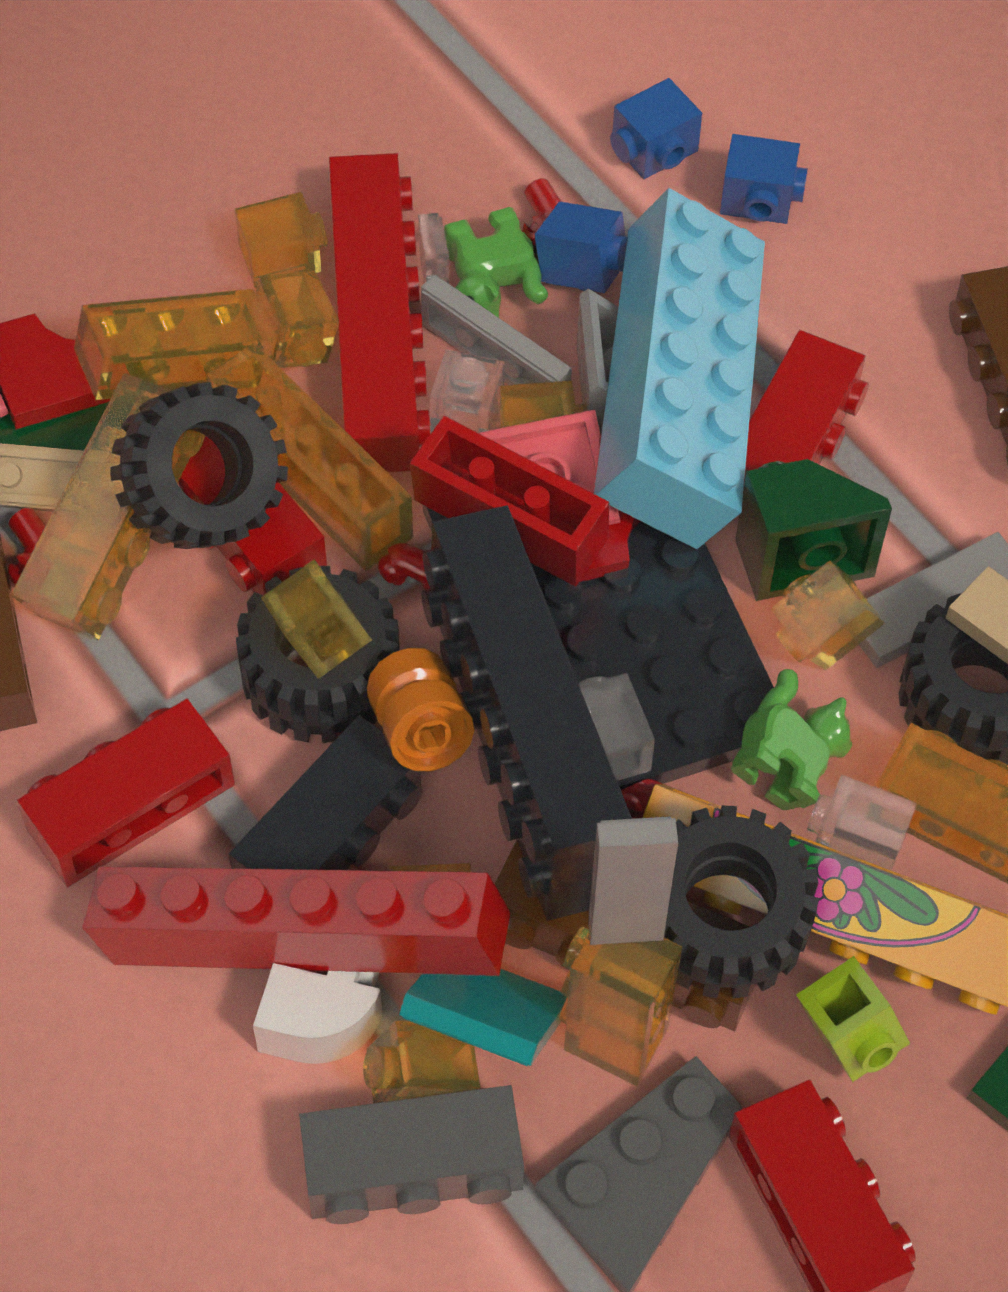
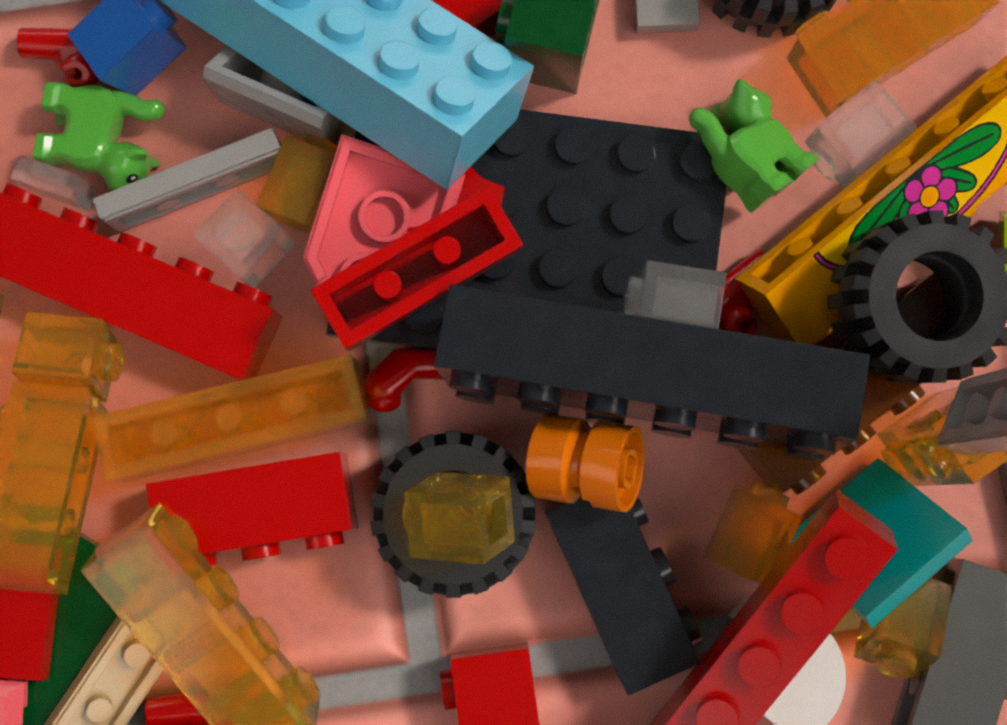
camera: 60 degrees left, 25 degrees up
black tyre [110,382,288,549] -> none
clear yellow brick [771,561,885,670] -> none

